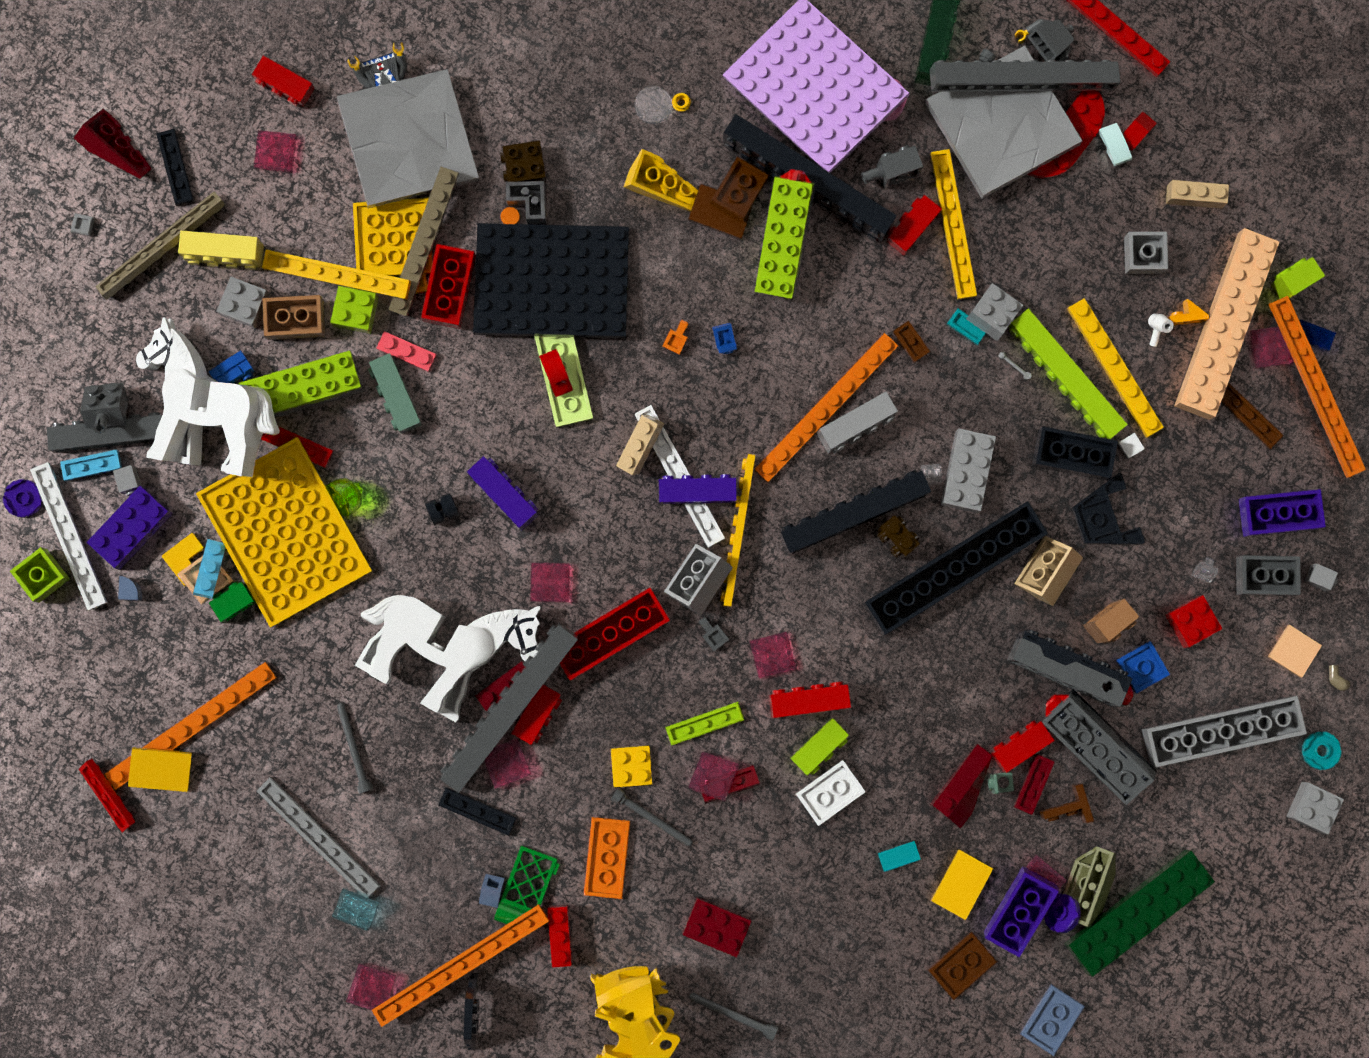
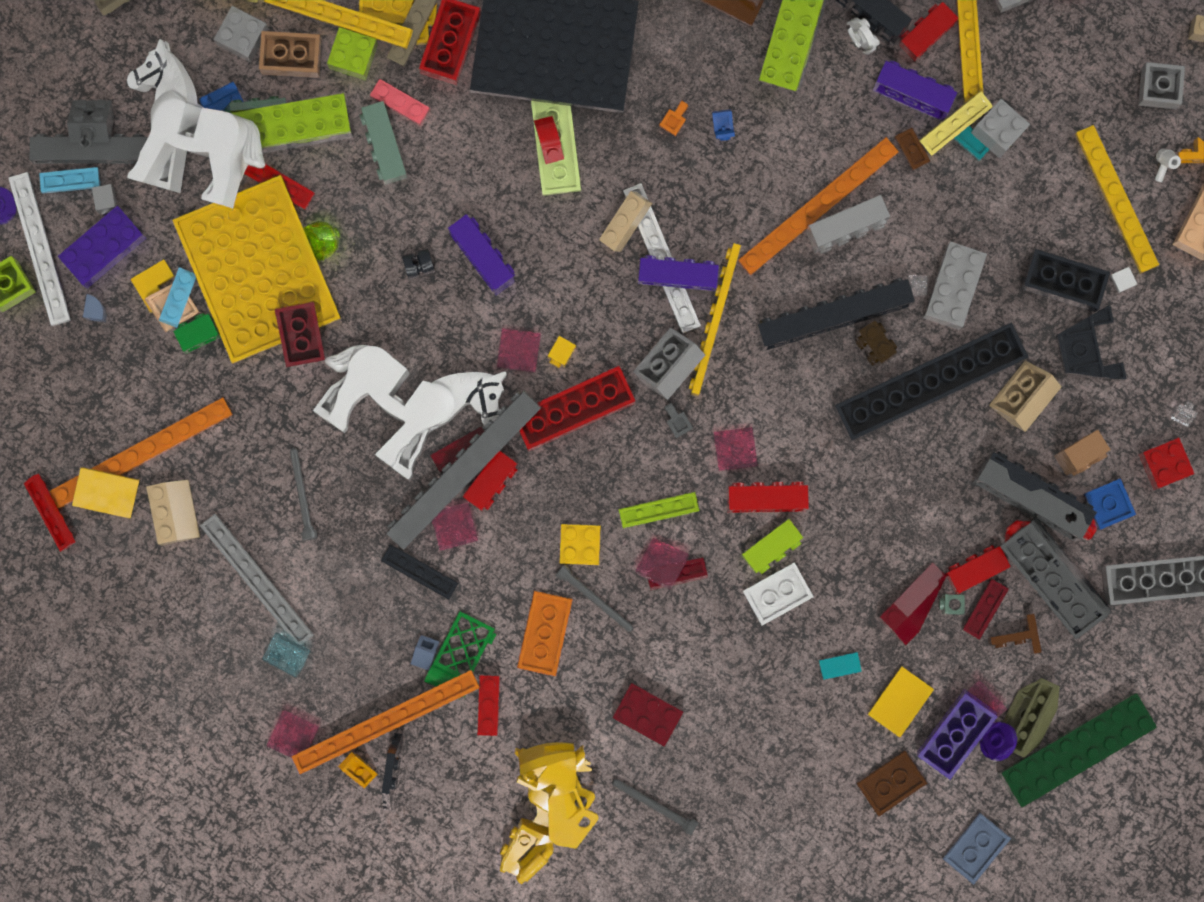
camera: 10 degrees right, 0 degrees up
light grey hinge [999,352,1032,380] -> none
lime brick [1008,308,1128,439] -> none
none -> tan slope [146,480,200,546]
none -> dark green plate [225,96,286,113]
none -> dark red brick [275,301,325,367]
none -> light orange slope [338,752,378,789]
none -> yellow brick [548,336,576,368]
none -> white plate [847,17,880,55]
none -> dark purple brick [872,61,957,121]
none -> light yellow plate [919,91,993,156]

